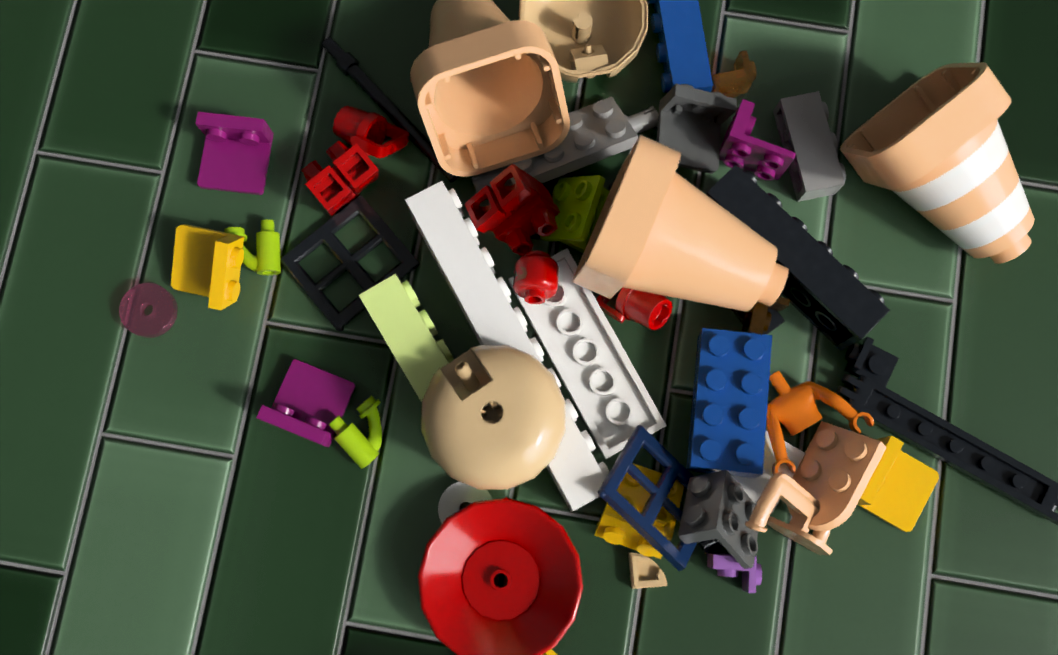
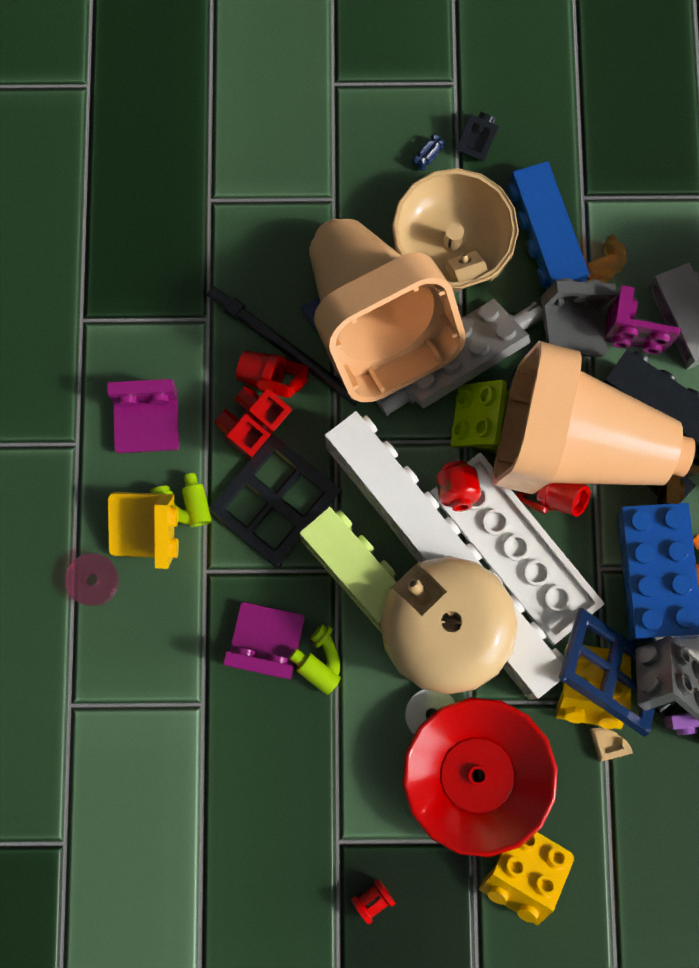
camera: 10 degrees left, 0 degrees up
red hips [464,163,560,256] -> none

